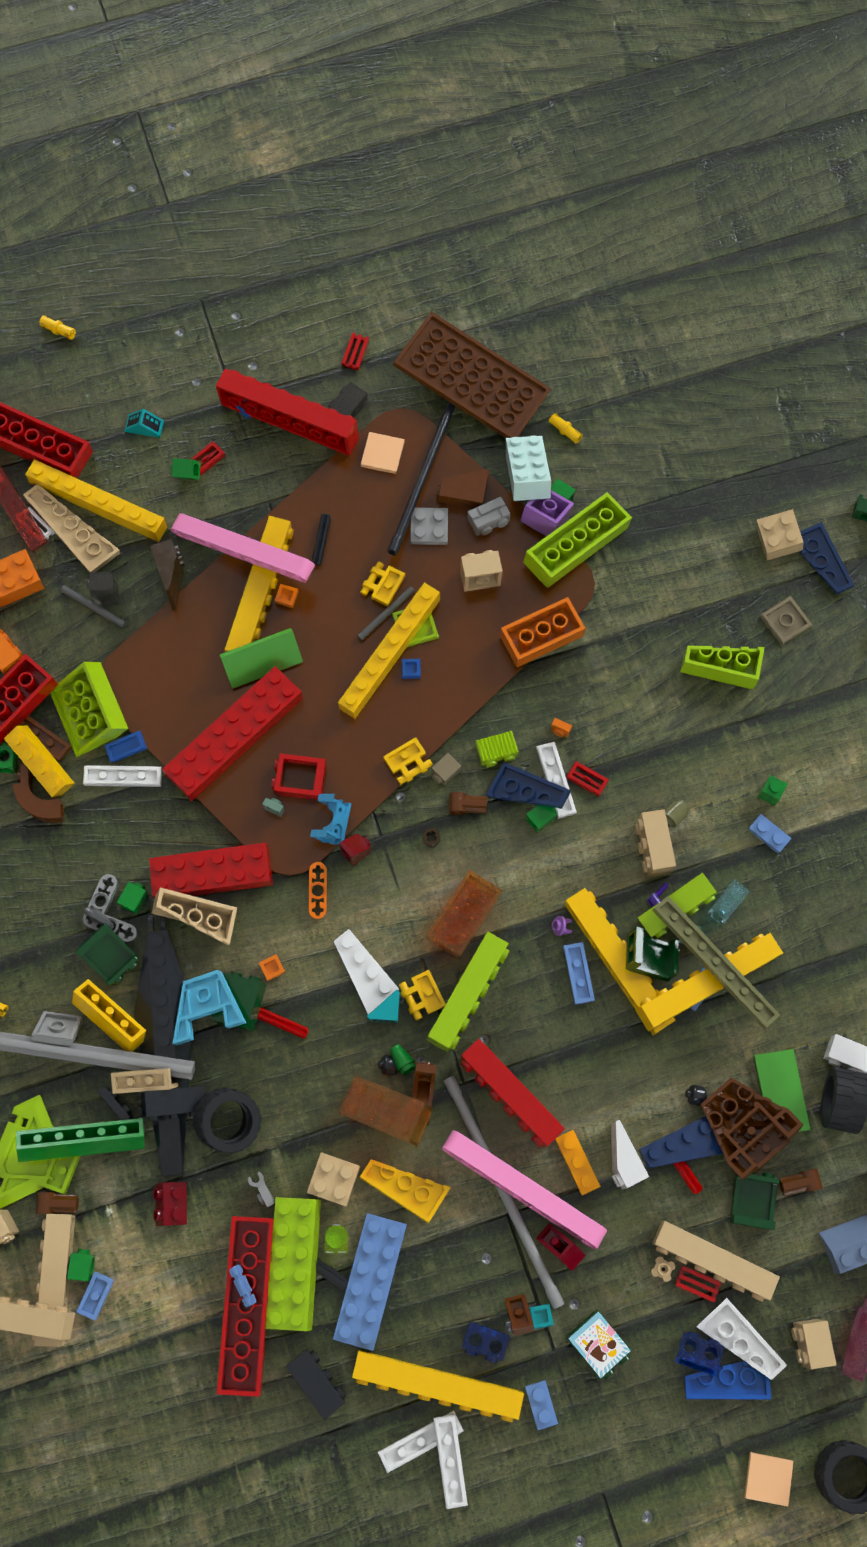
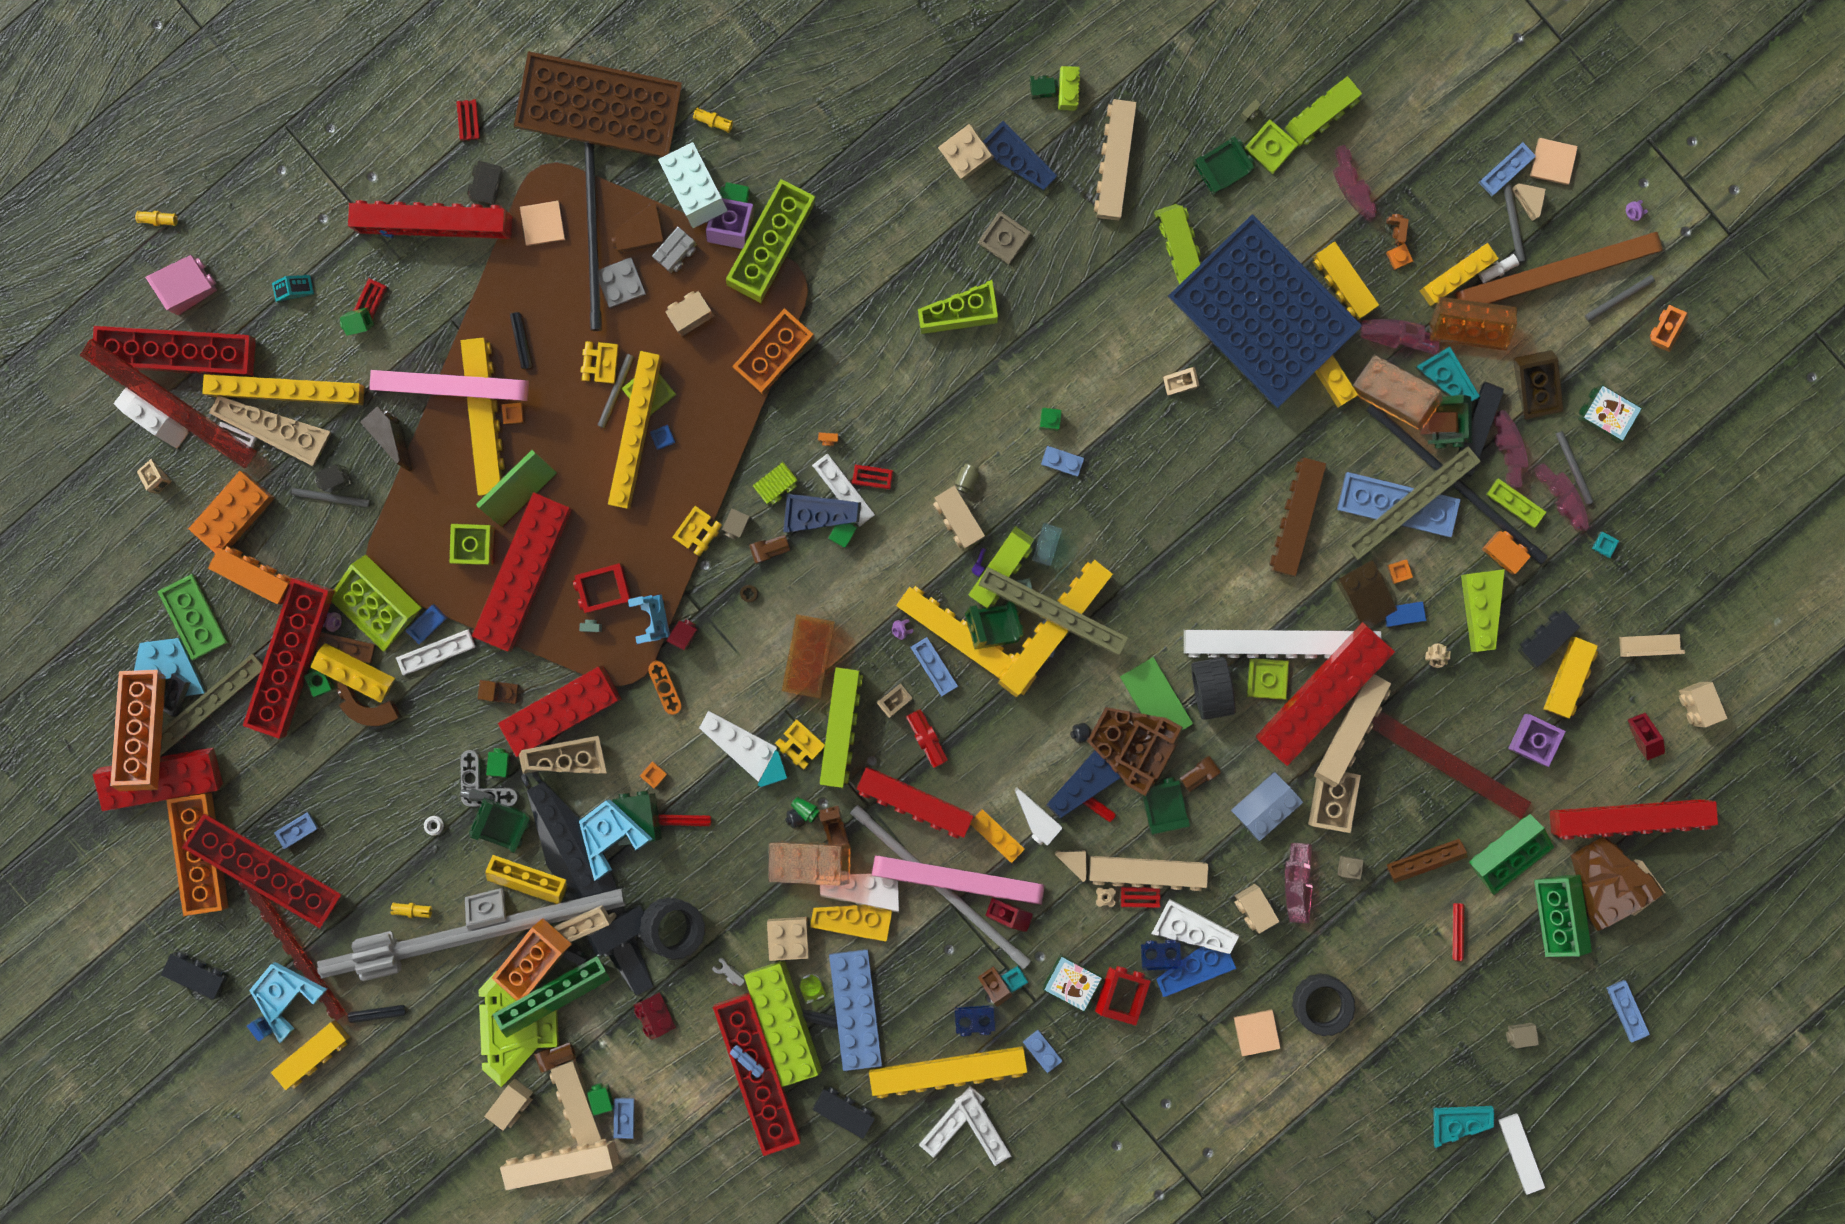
camera: 15 degrees left, 15 degrees up
none -> bright pink slope [145,255,217,315]
none -> medium lavender plate [323,612,341,632]
none -> white plate [424,816,444,835]
none -> lime brick [450,524,494,565]
none -> reddish brown slope [477,680,519,704]
none -> orange brick [492,918,572,1001]
none -> white wing [820,874,899,913]
none -> tan slope [877,683,913,718]
none -> red piece [906,709,948,768]
none -> tan slope [1055,850,1086,882]
none -> red window [1095,966,1151,1026]

